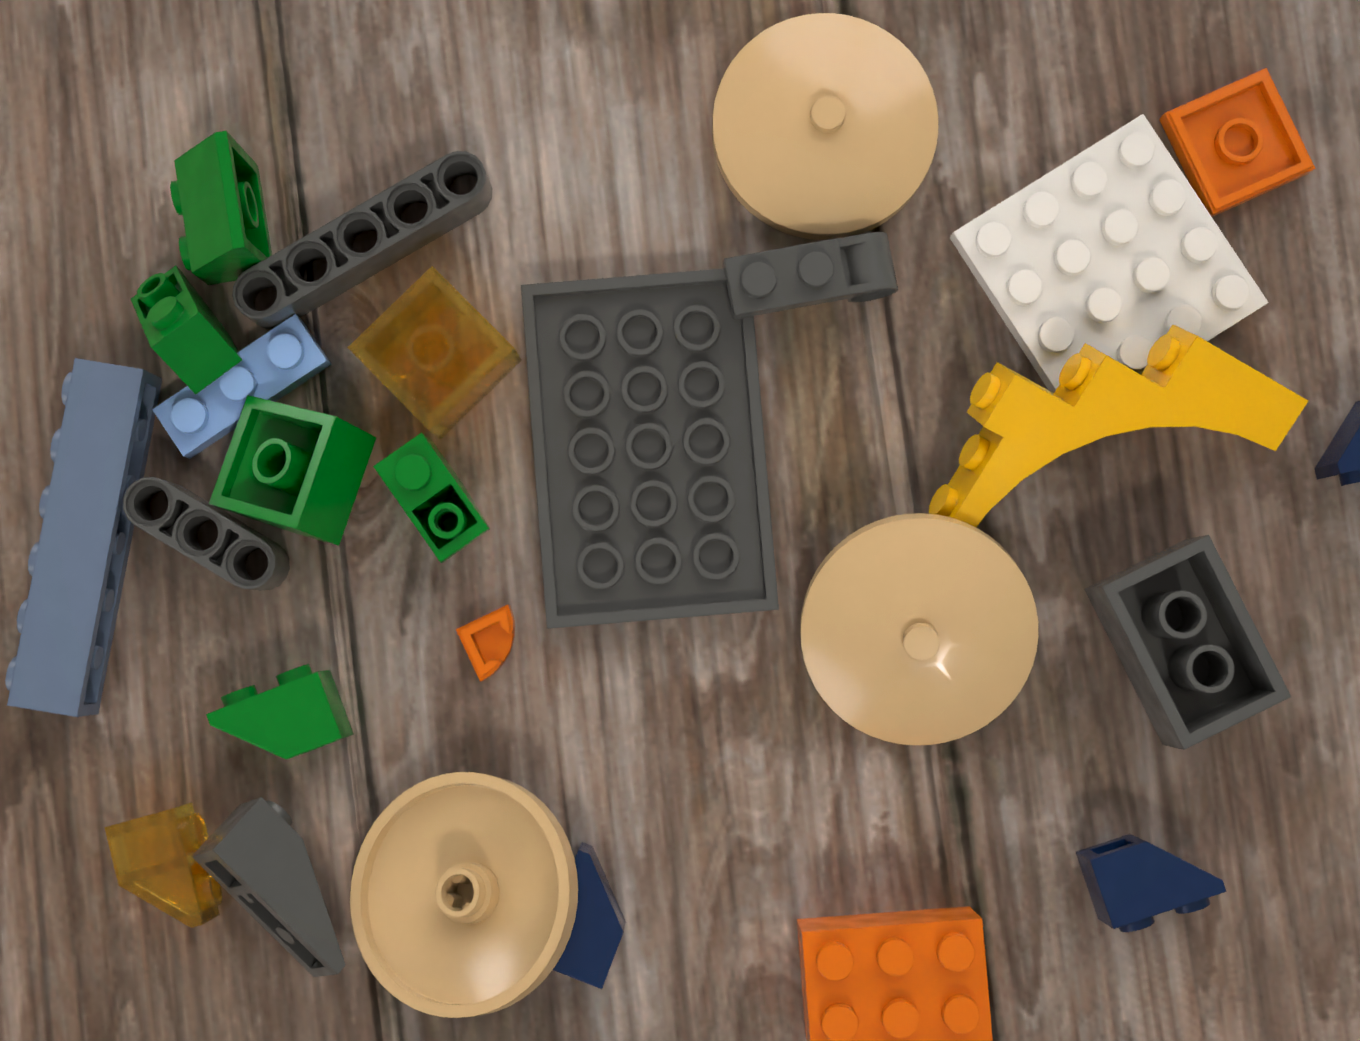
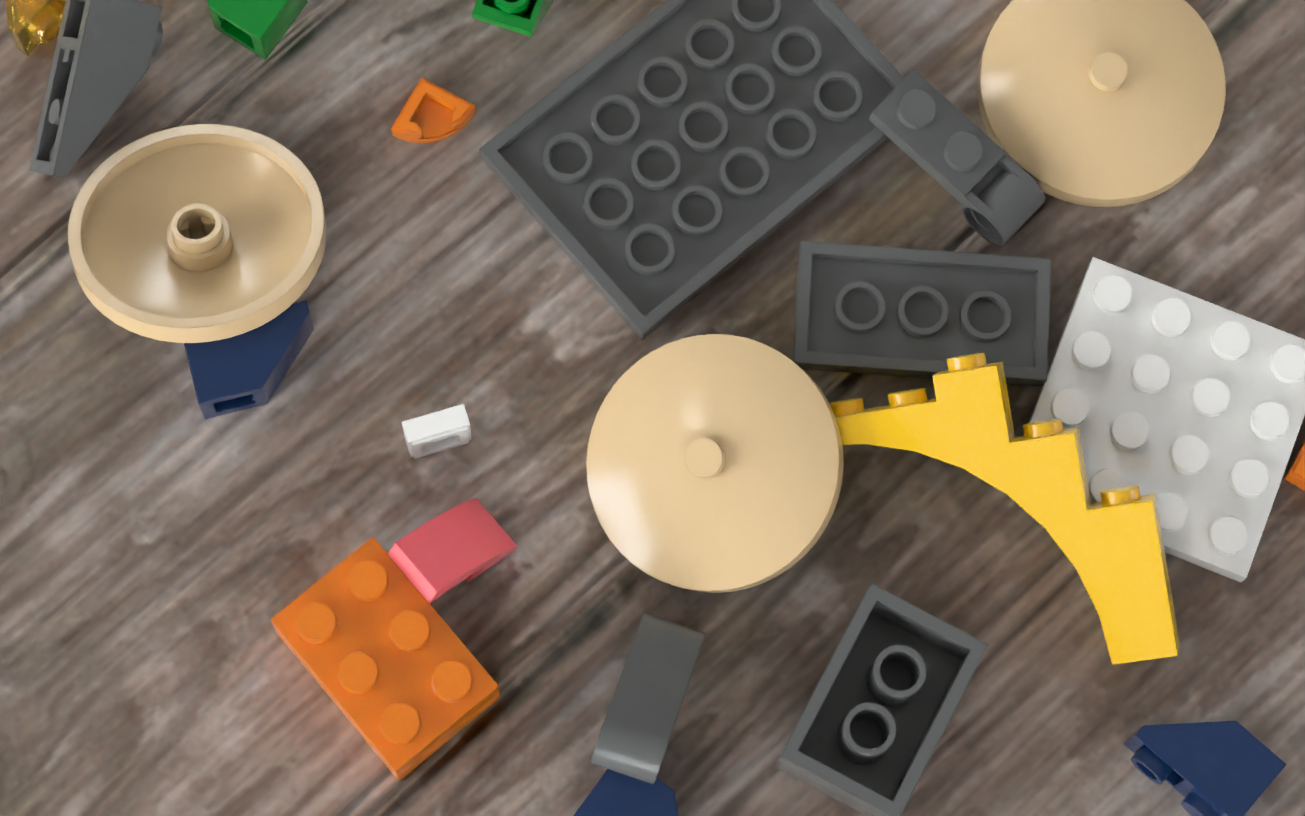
camera: 45 degrees right, 10 degrees down
none -> coral slope [388,498,517,604]
none -> white tile [402,404,472,459]
none -> dark grey beam [591,612,706,785]
none -> dark grey plate [792,241,1051,386]

